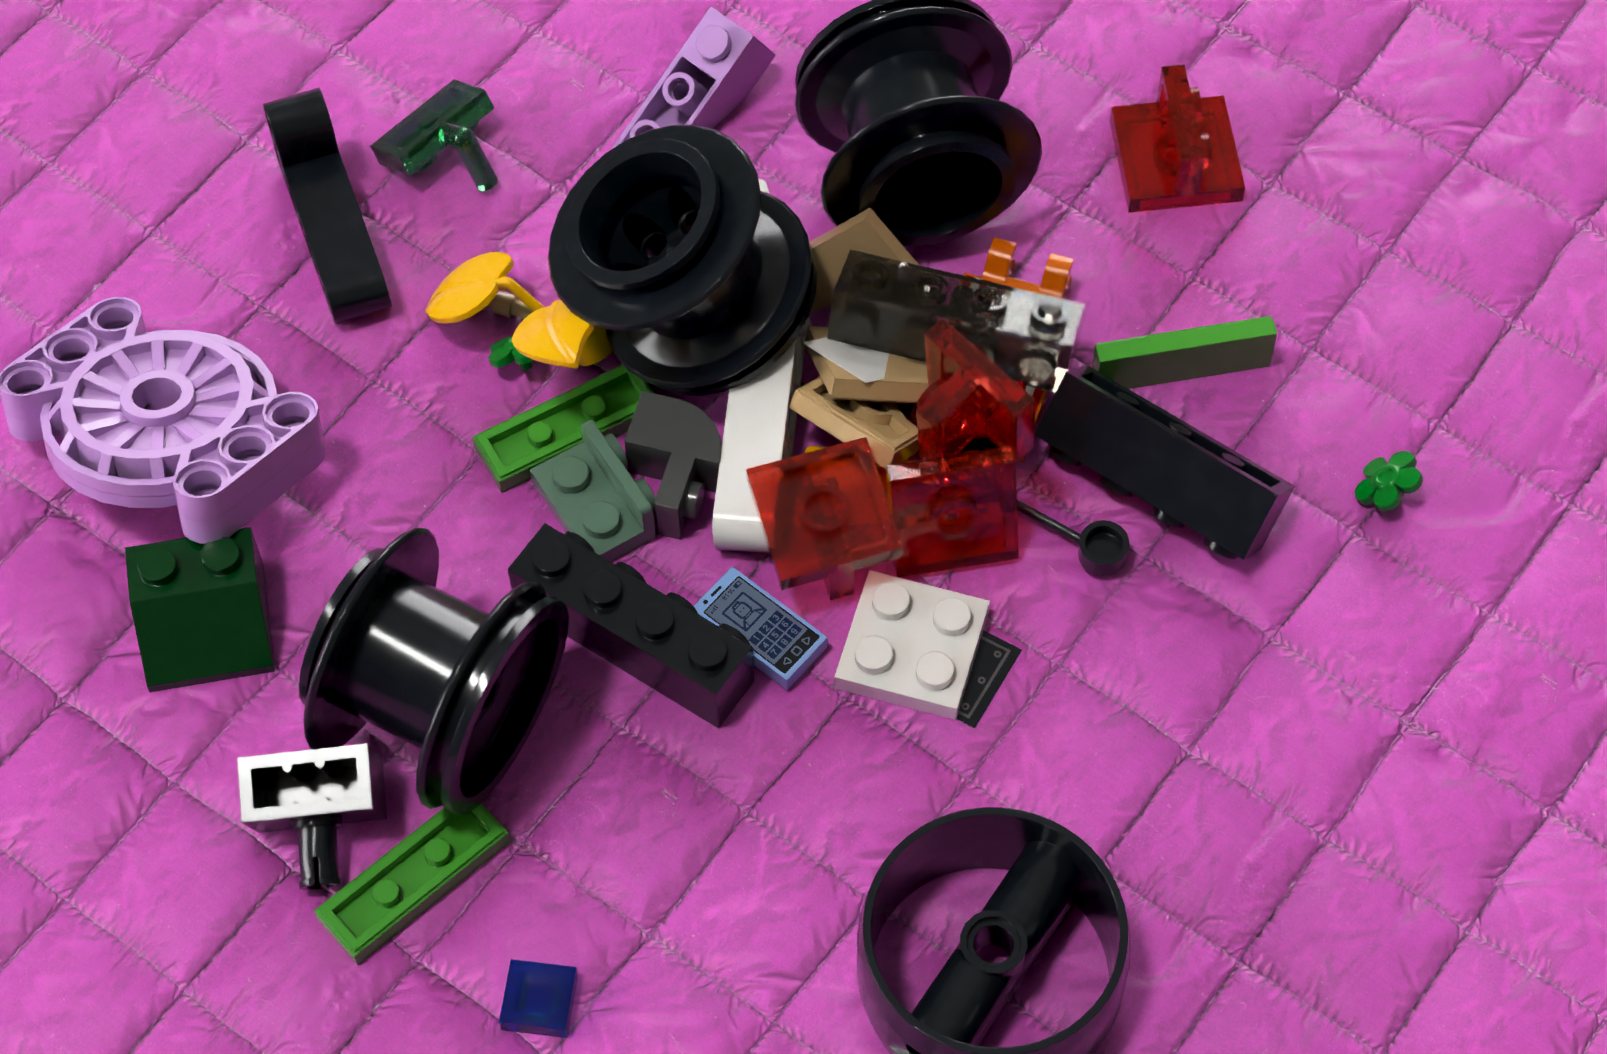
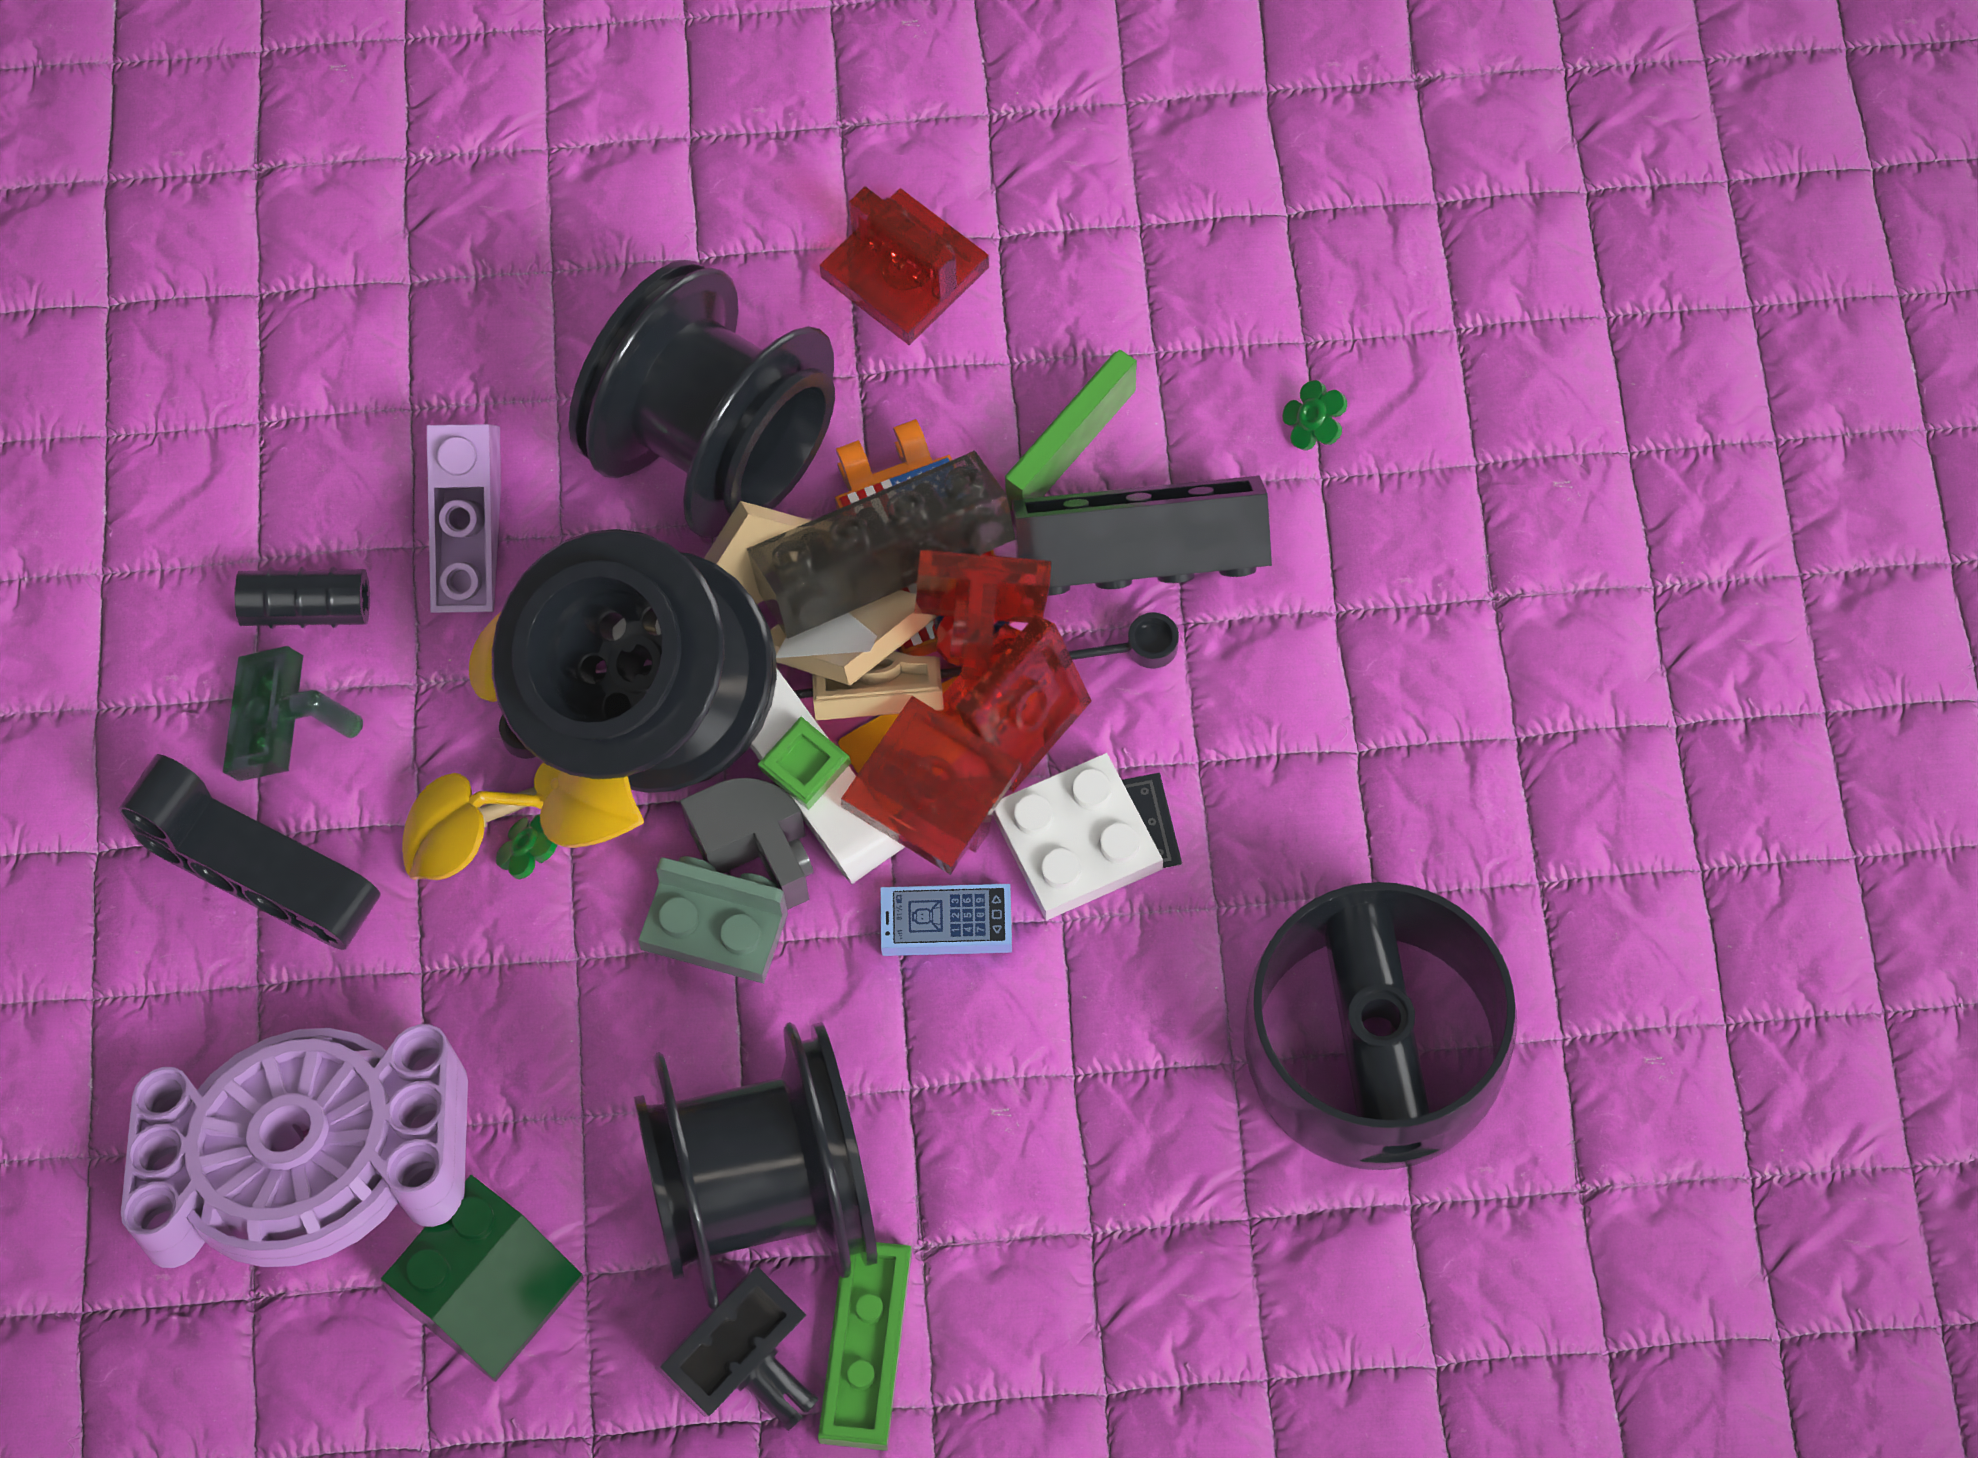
camera: 40 degrees left, 5 degrees up
bright green tile [472,365,654,493] -> none
clear blue tile [499,959,578,1038] -> none
black brick [508,523,755,729] -> none
none -> black axle [234,567,370,629]
none -> bright green tile [758,717,852,810]

